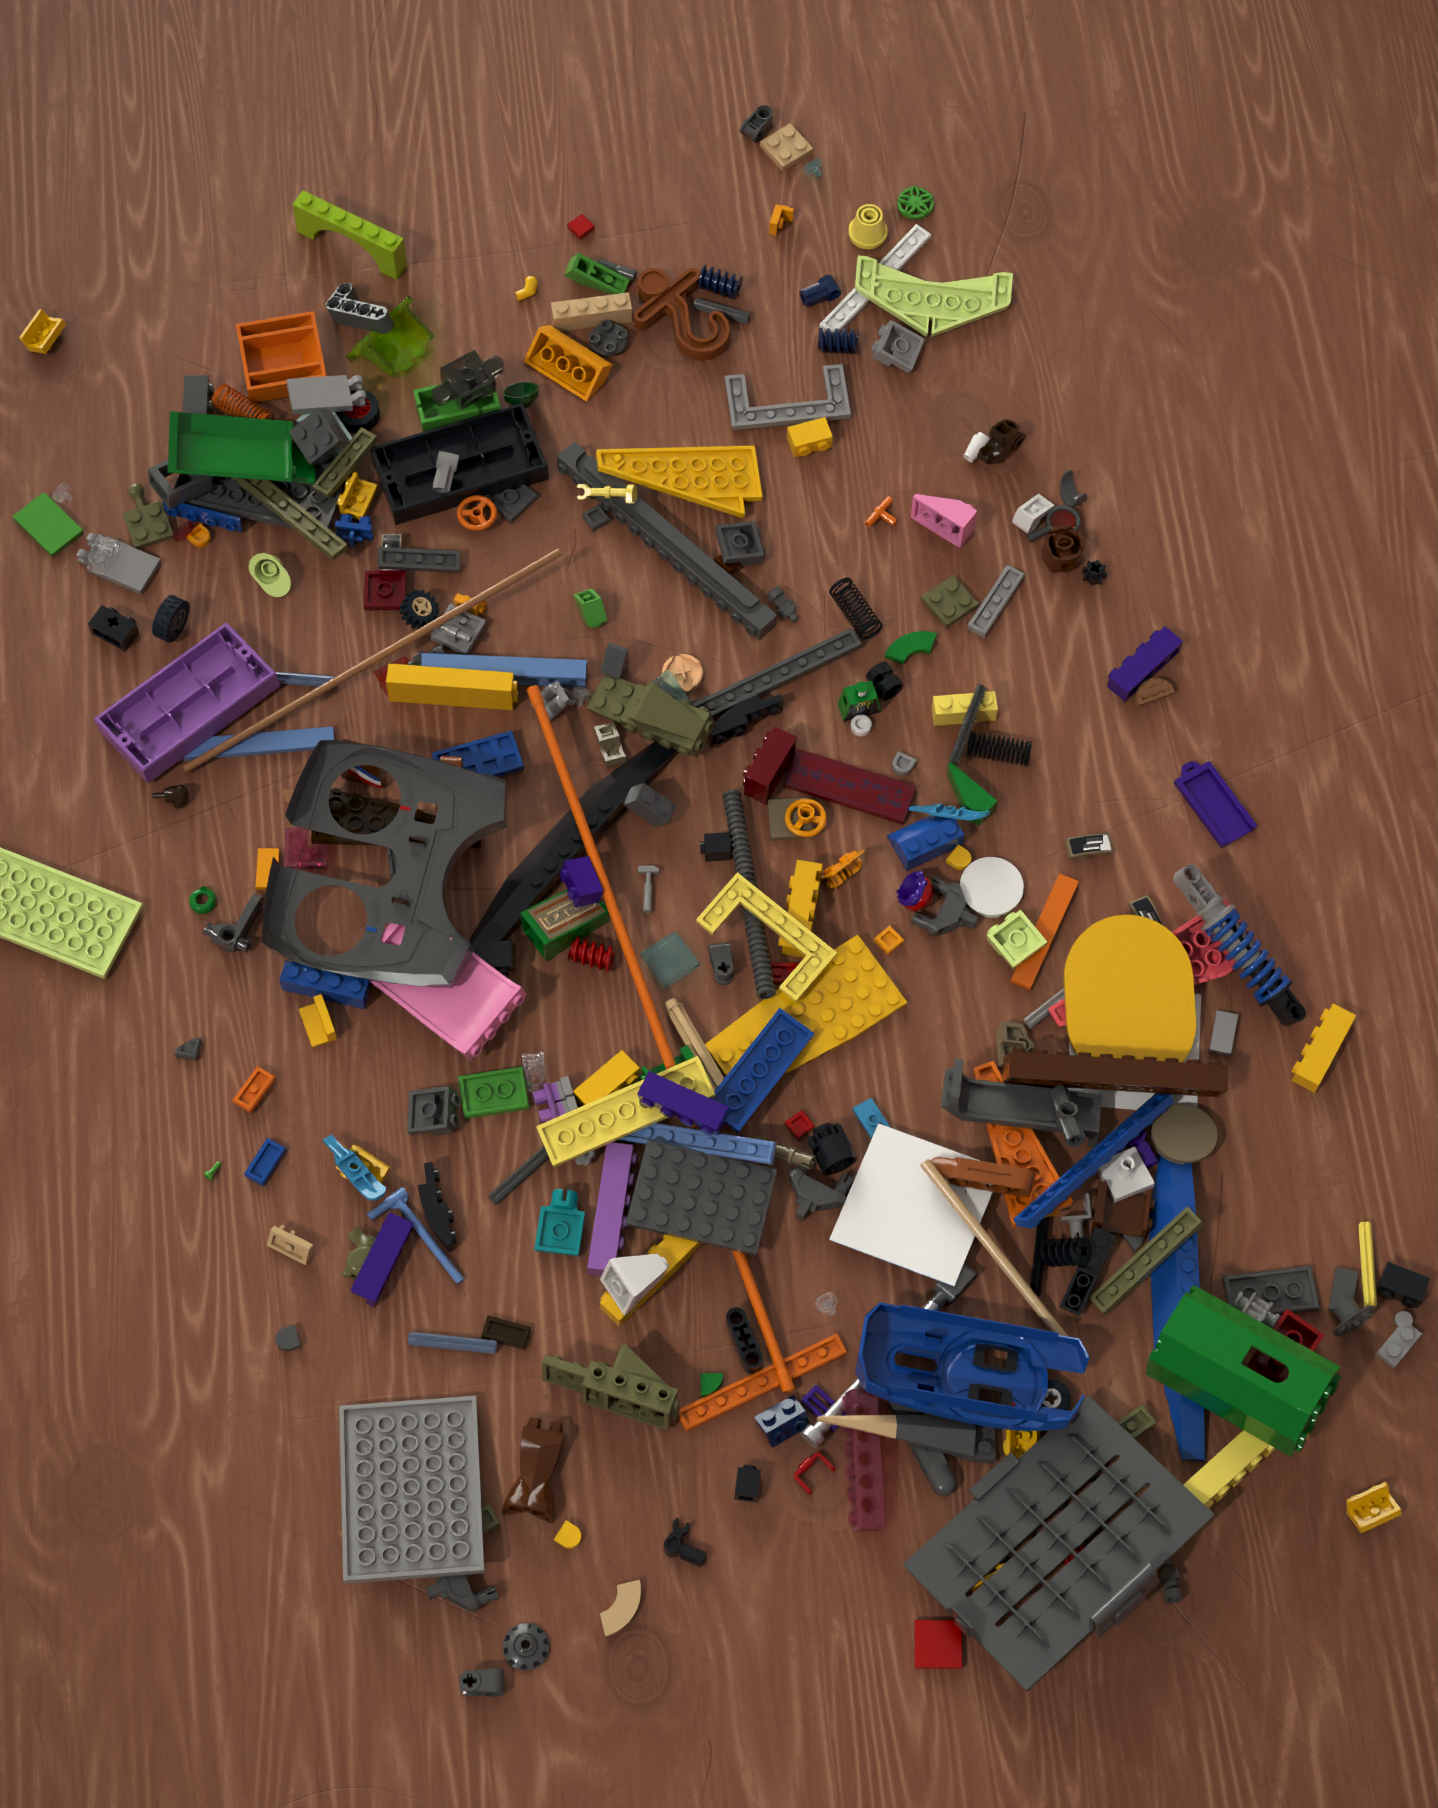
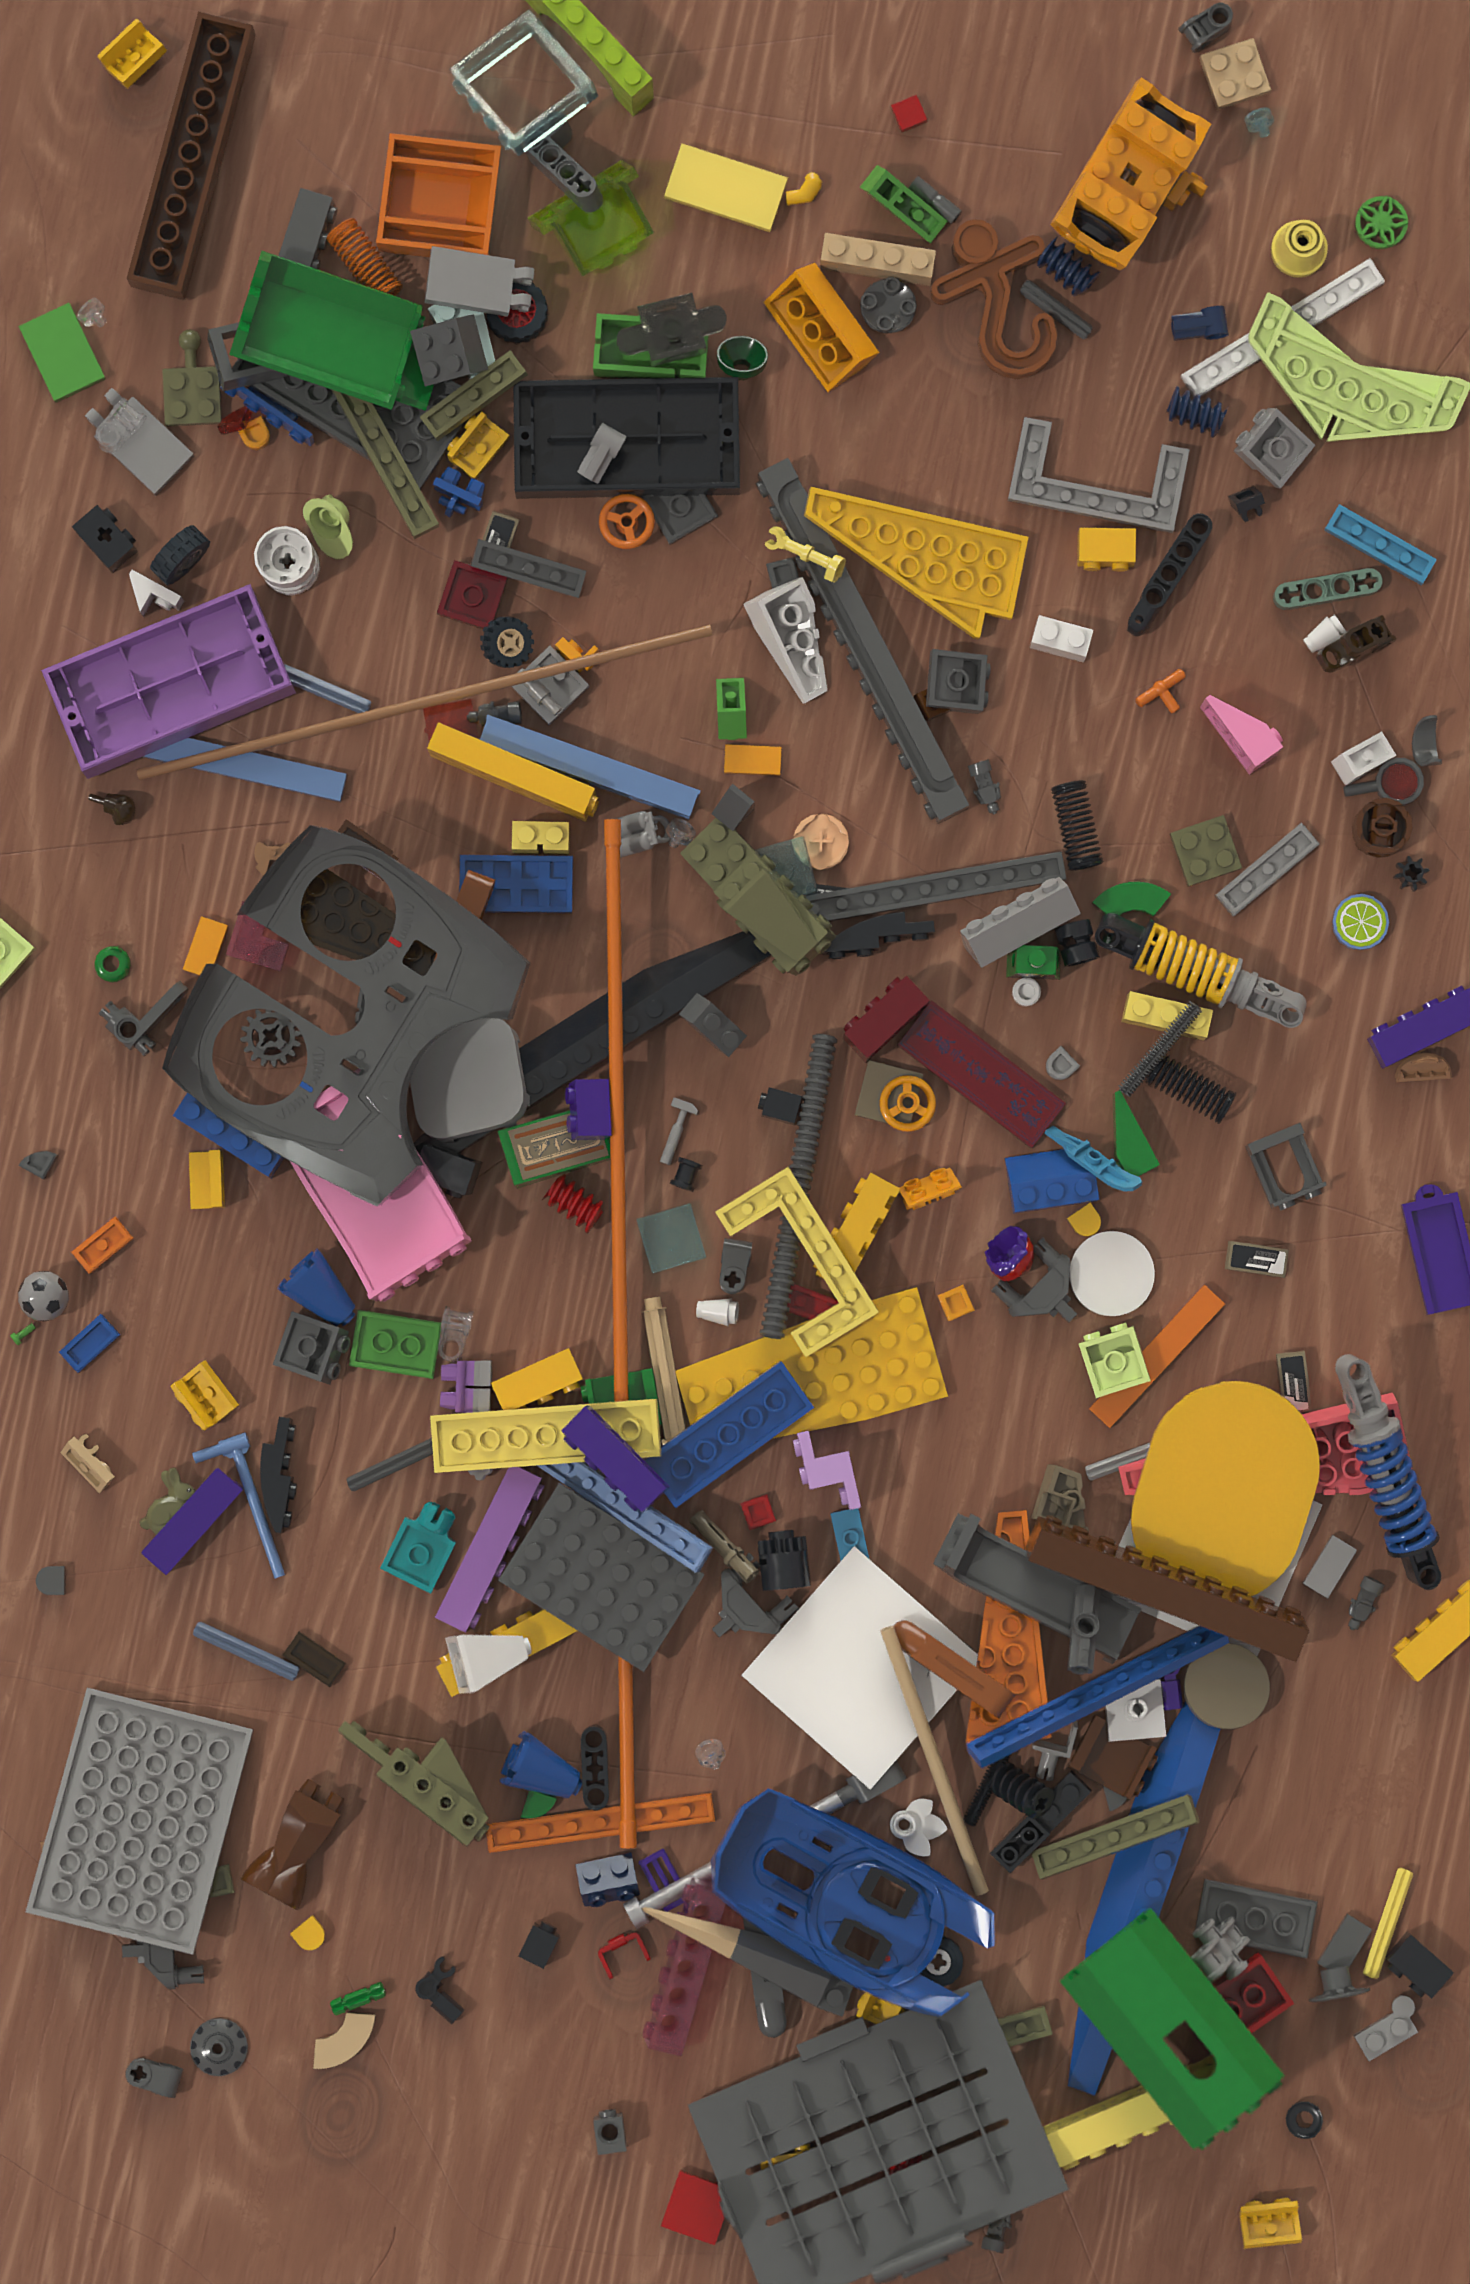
camera: 20 degrees right, 20 degrees up
dark azure piece [323,1135,386,1201] -> none
dark tan slope [594,722,626,767] -> none
none -> light grey piece [18,1271,69,1322]
none -> reddish brown brick [127,11,256,301]
none -> white slope [129,570,184,617]
none -> dark grey gear [240,1009,302,1068]
none -> white wheel [254,526,320,595]
none -> blue cone [277,1248,356,1326]
none -> green axle [330,1982,386,2015]
none -> light grey tile [410,1018,530,1143]
none -> clear light blue window [449,9,598,157]
none -> blue cone [500,1731,582,1798]
none -> light yellow piece [512,821,570,855]
none -> dark grey brick [593,2109,627,2155]
none -> light yellow tile [664,144,788,232]
none -> black bush [669,1157,703,1192]
none -> white cone [696,1298,739,1327]
none -> light orange tile [724,744,781,776]
none -> white wedge [743,577,827,703]
none -> lavender bracket [792,1431,861,1510]
none -> white plate [890,1799,947,1857]
none -> light grey slope [960,877,1081,968]
none -> white brick [1030,615,1093,663]
none -> light orange piece [1050,77,1211,270]
none -> piece [1095,913,1307,1028]
none -> black piece [1127,513,1212,637]
none -> black tile [1228,485,1265,522]
none -> dark grey panel [1245,1123,1327,1211]
none -> sand green beam [1273,568,1382,610]
none -> black piece [1286,2101,1323,2139]
none -> dark azure plate [1324,504,1437,586]
none -> lime tile [1332,894,1389,950]
none -> dark grey piece [1348,1575,1385,1631]

